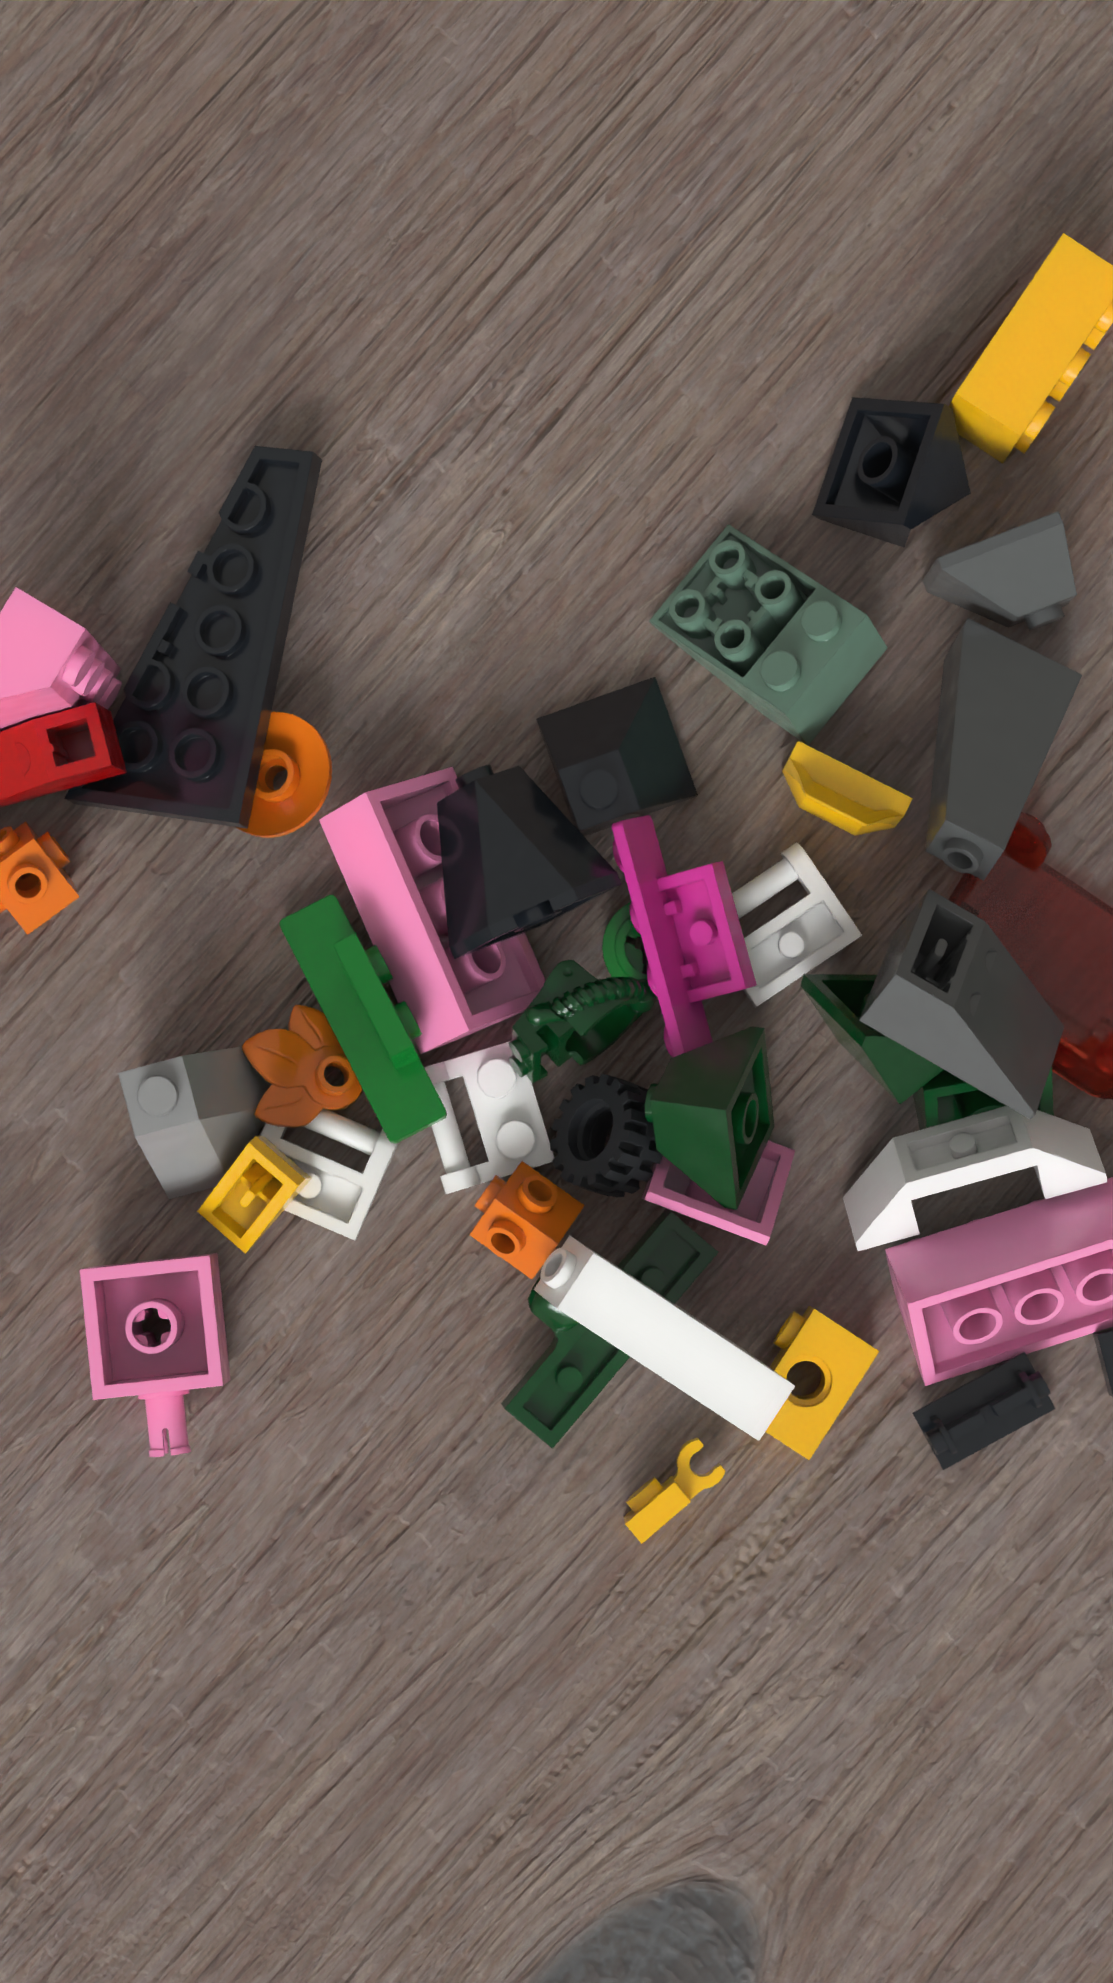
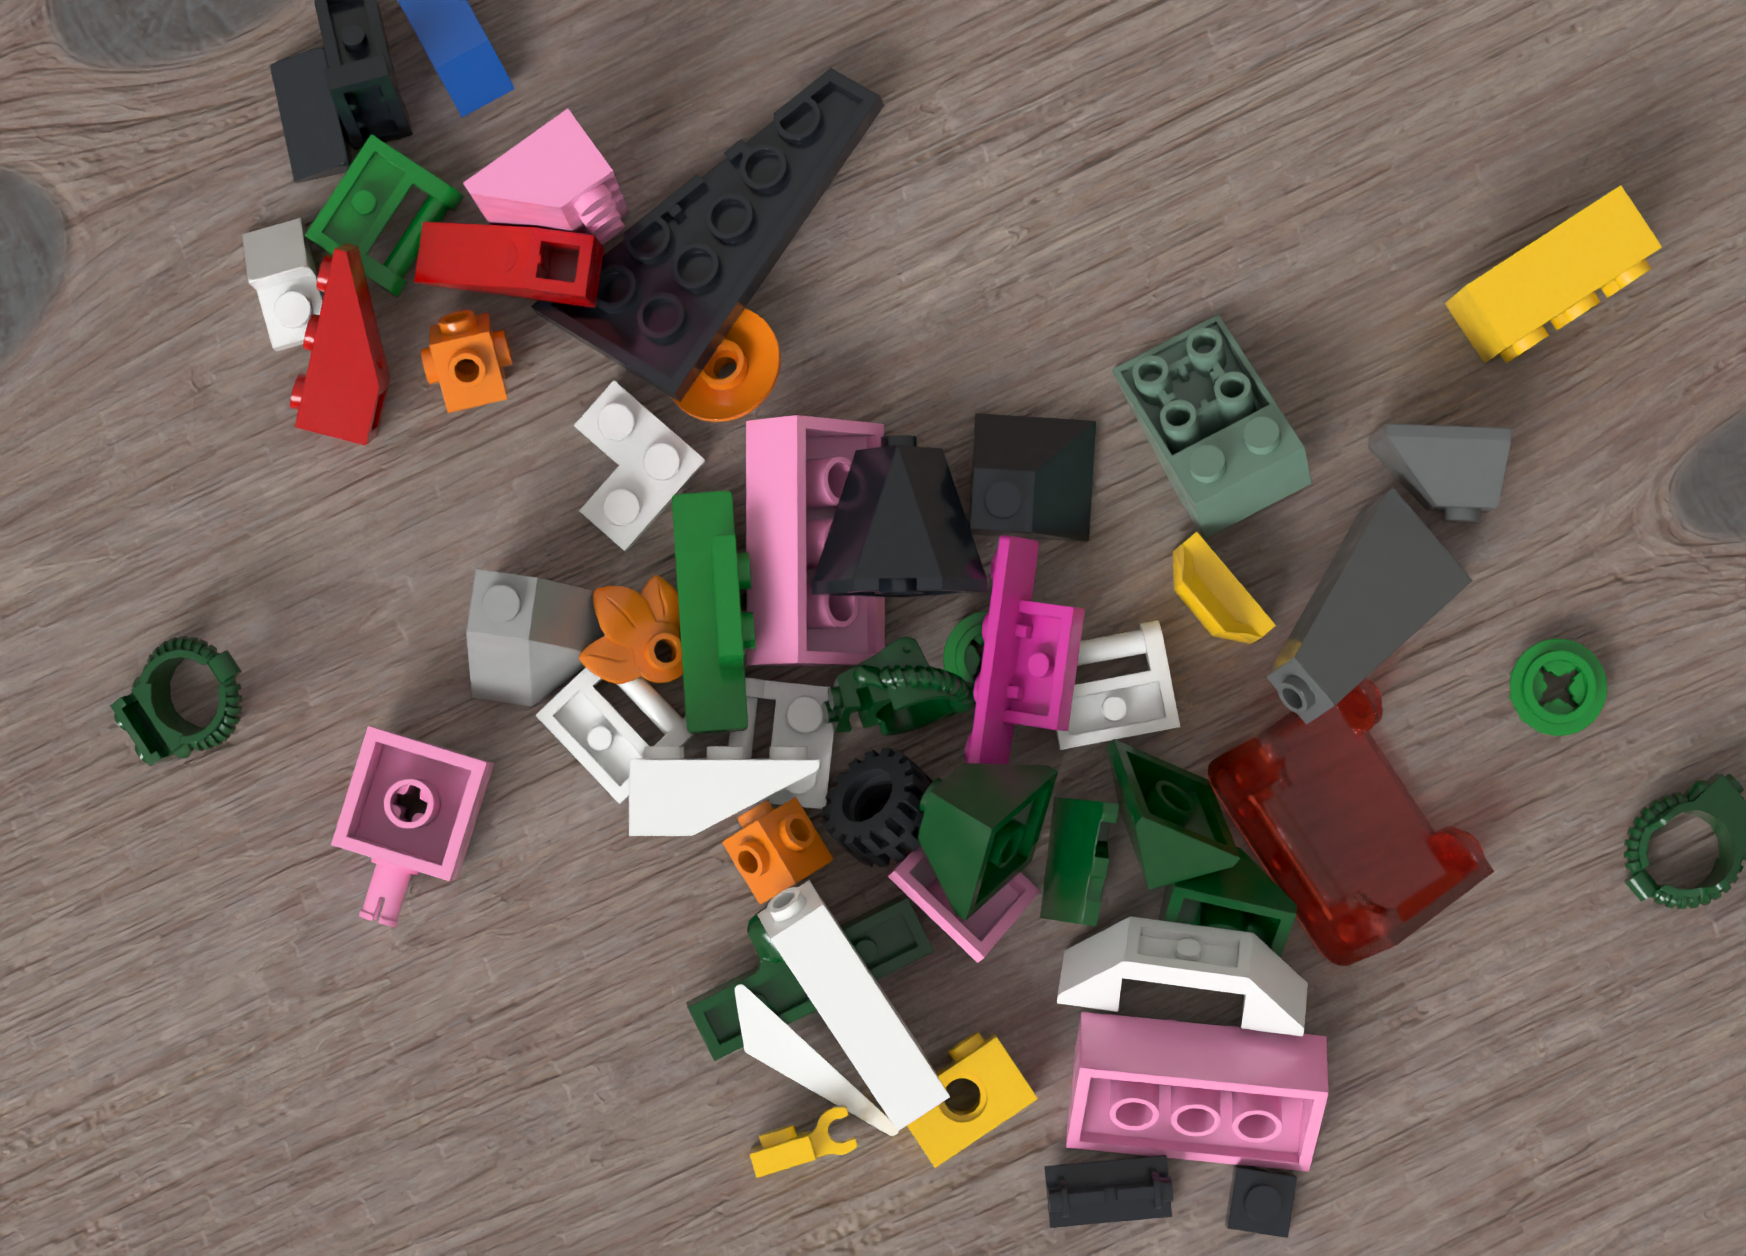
camera: 20 degrees right, 0 degrees up
yellow slope [197,1136,312,1254] -> none
black slope [812,397,971,547] -> none
dark grey slope [859,889,1065,1120] -> none
none -> white plate [574,380,706,552]
none -> white slope [629,746,821,836]
none -> white sticker [735,984,899,1136]
none -> dark green slope [1040,797,1119,926]

